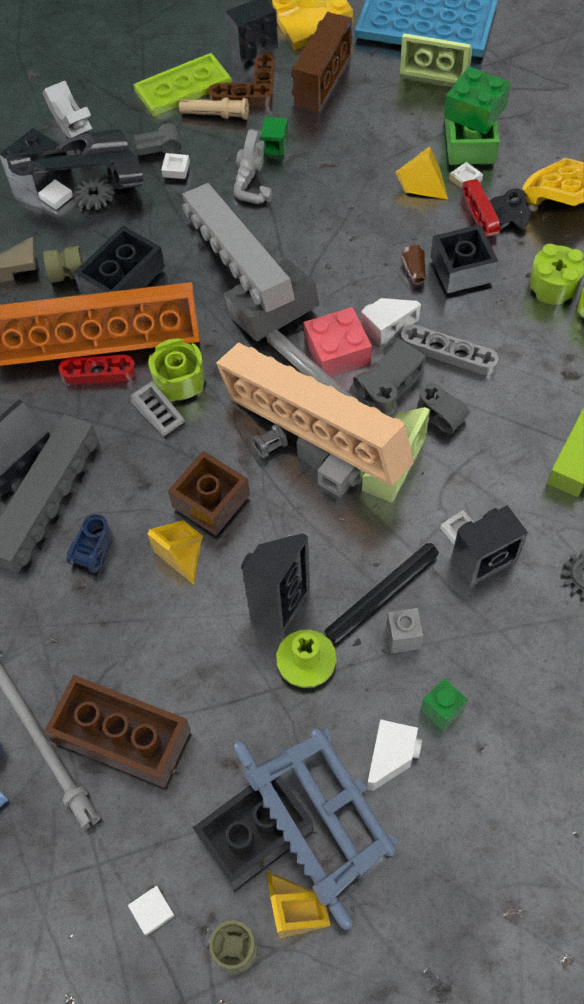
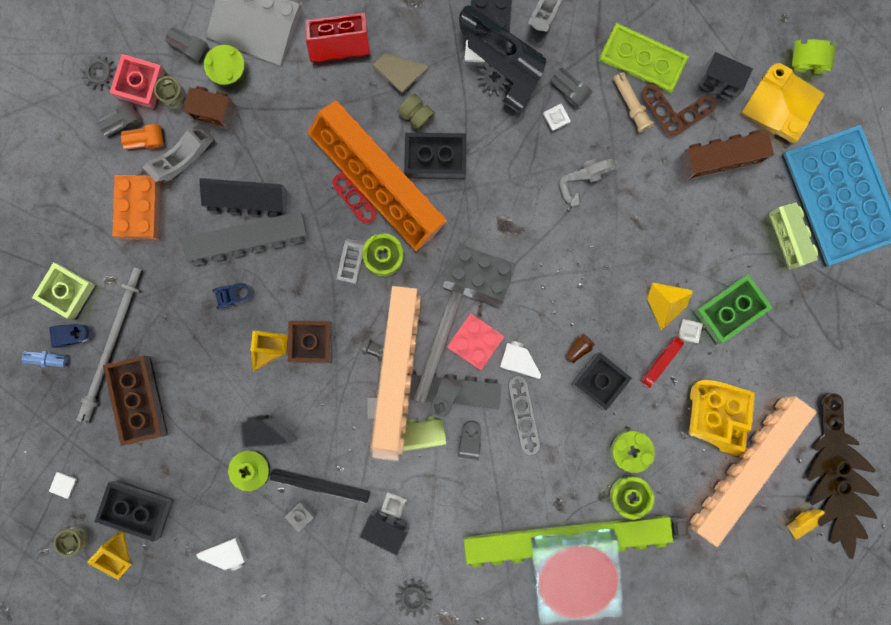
camera: 55 degrees right, 25 degrees up
light grey brick [182,183,295,312] -> none
sand blue piece [233,728,399,930] -> none
green brick [260,117,288,156] -> none
green brick [420,678,468,732] -> none
green brick [444,66,511,134] -> none
black plate [490,188,531,229] -> none

